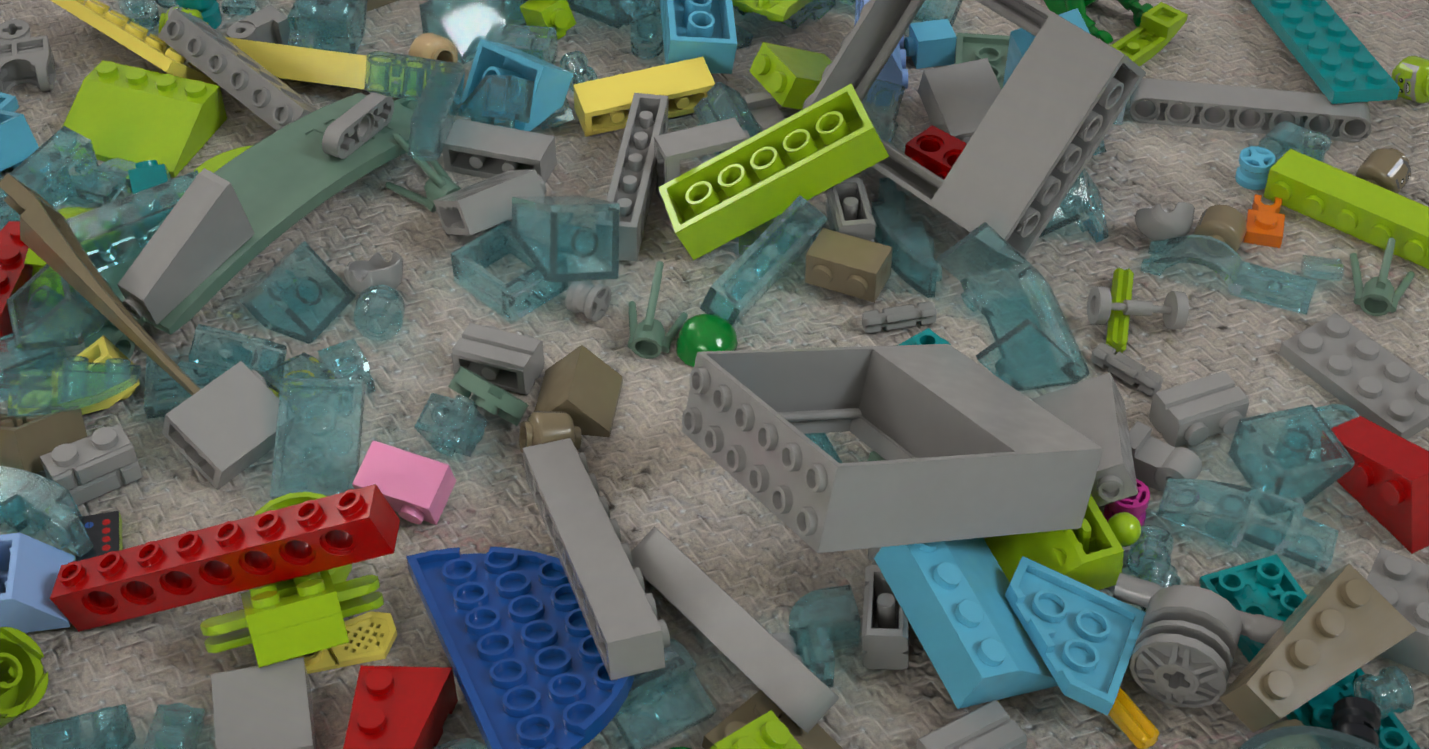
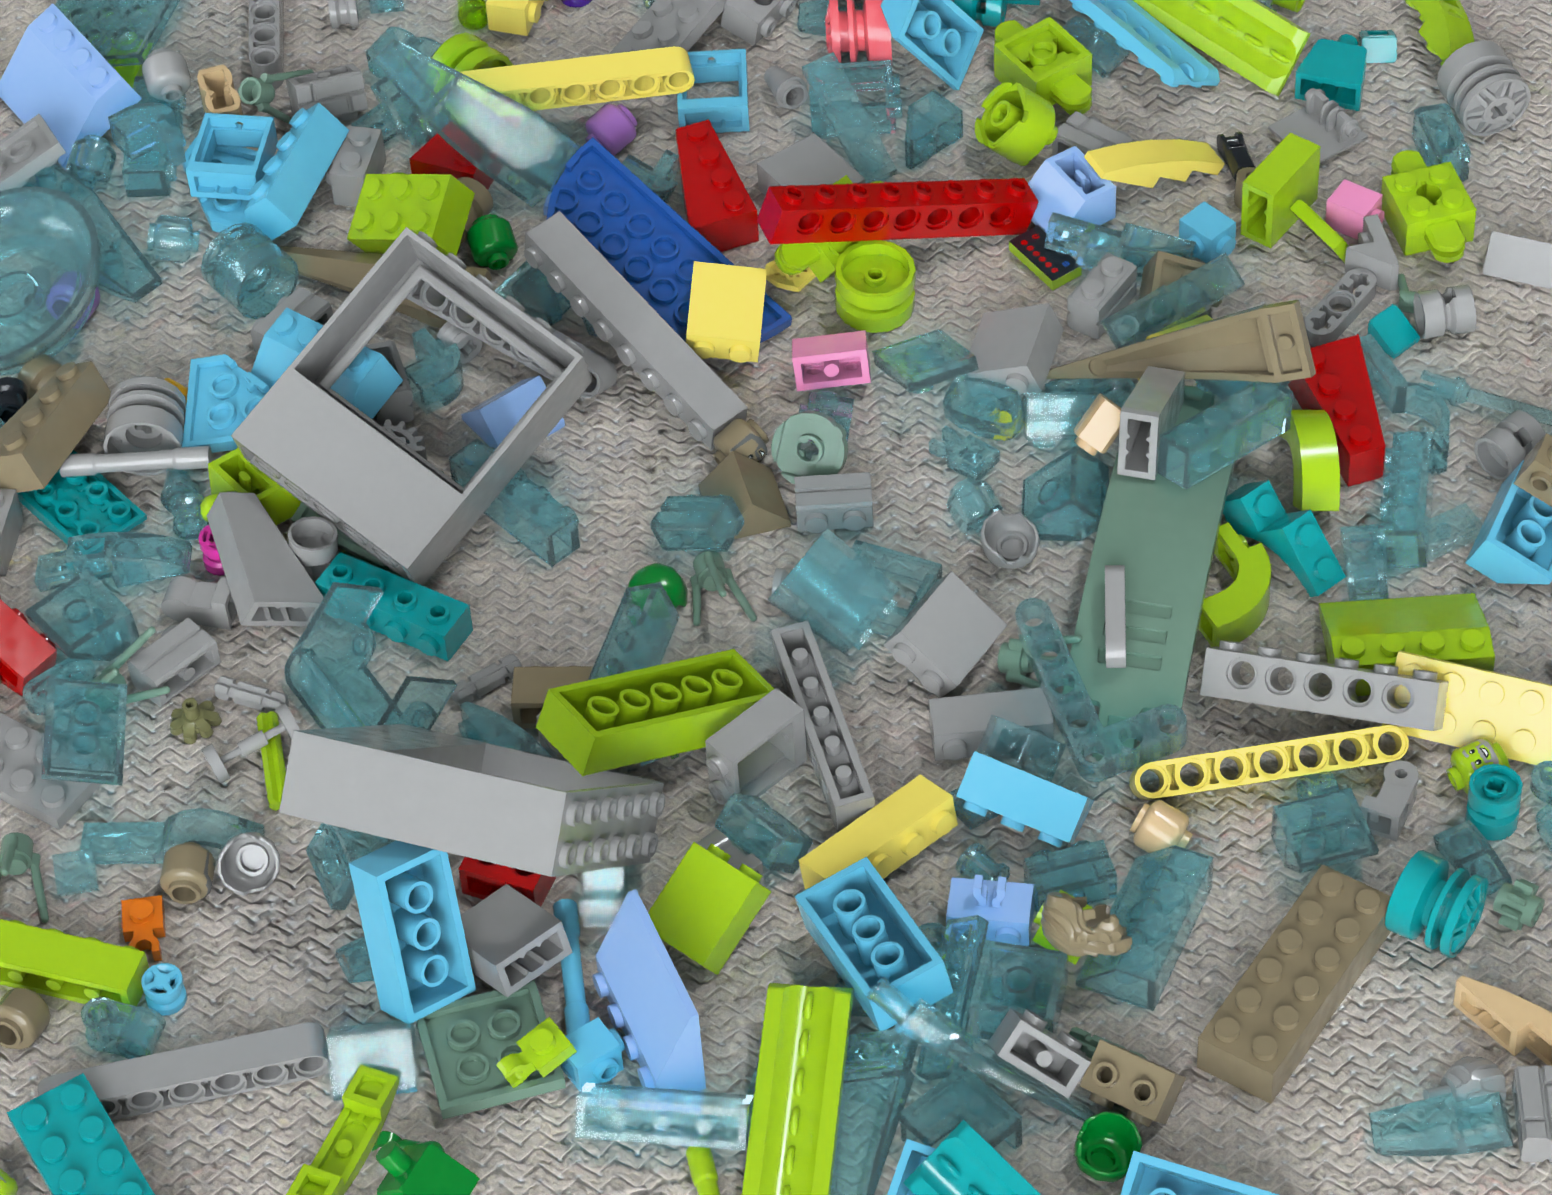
camera: 160 degrees right, 5 degrees up
none -> clear light blue slope [41,678,127,786]
none -> sand green plant [85,626,171,709]
none -> olive plant [170,698,222,744]
none -> light blue slope [461,375,565,450]
none -> lime plate [496,1016,577,1088]
none -> medium azure piece [553,899,590,1035]
none -> clear light blue brick [650,494,745,552]
none -> light yellow brick [686,261,767,363]
none -> light blue brick [946,874,1034,948]
none -> brick [1073,393,1122,456]

